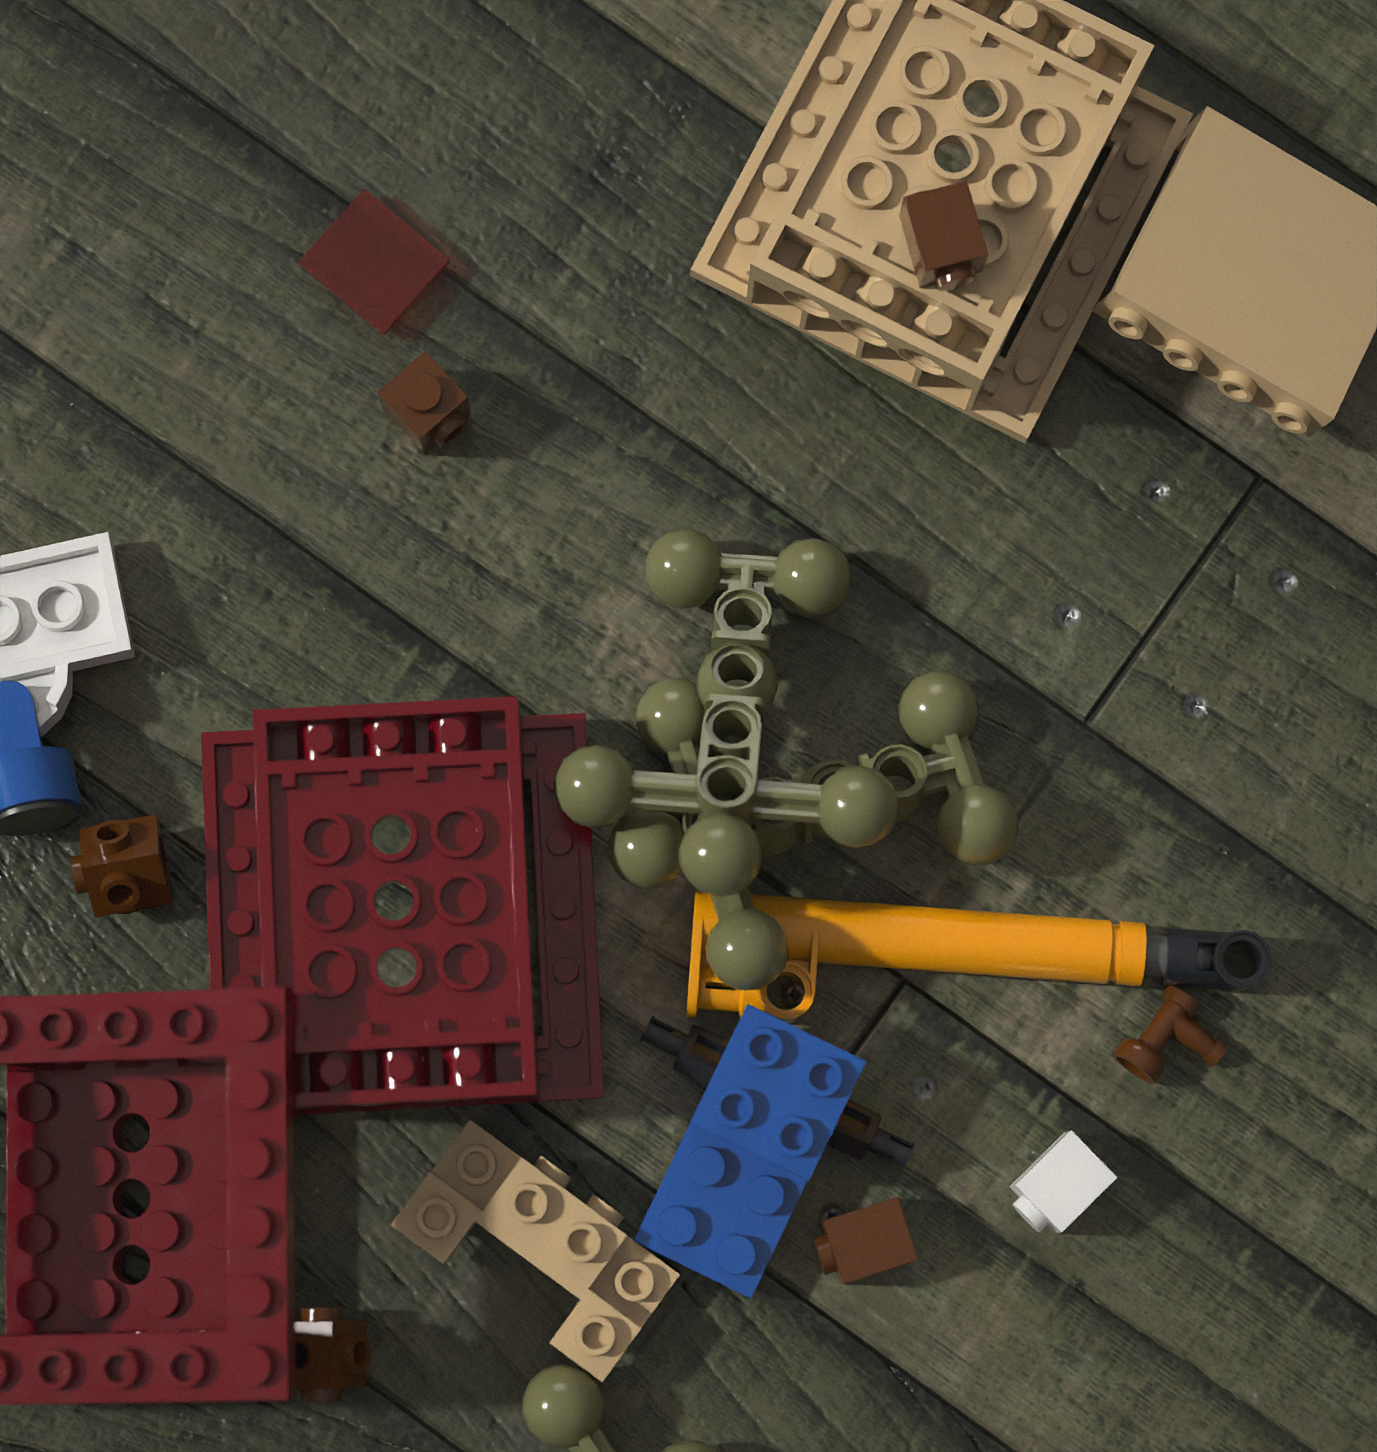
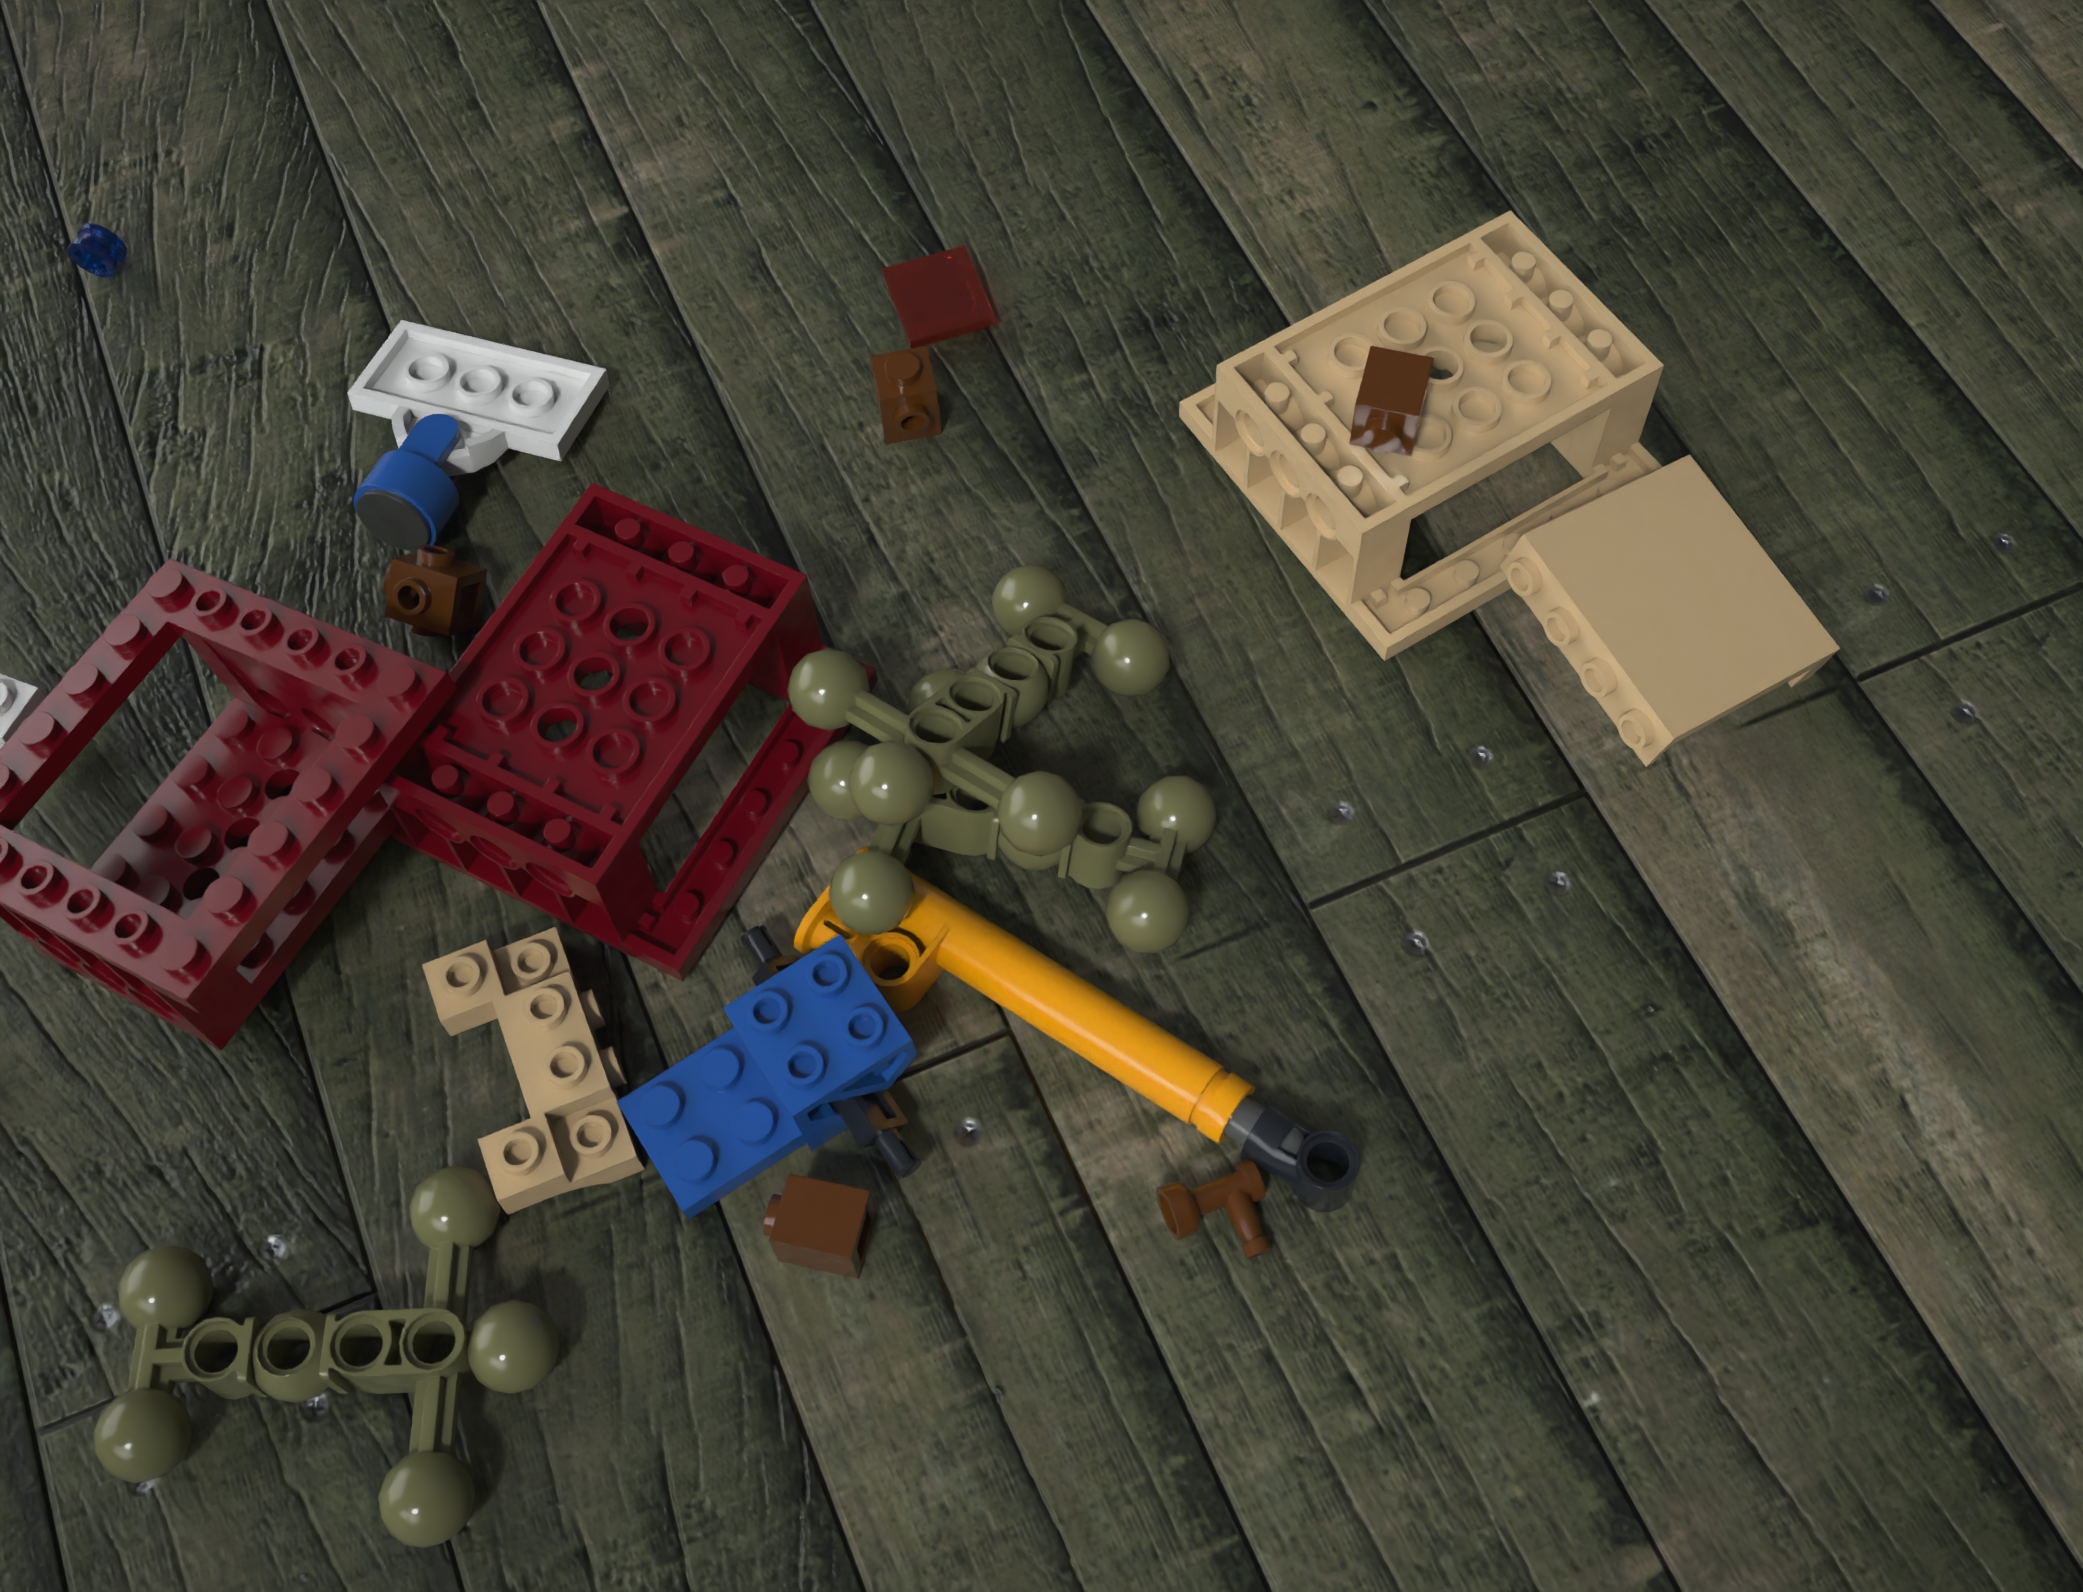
camera: 40 degrees right, 20 degrees down
reddish brown brick [295,1307,371,1402] -> none
white brick [1009,1130,1117,1233] -> none

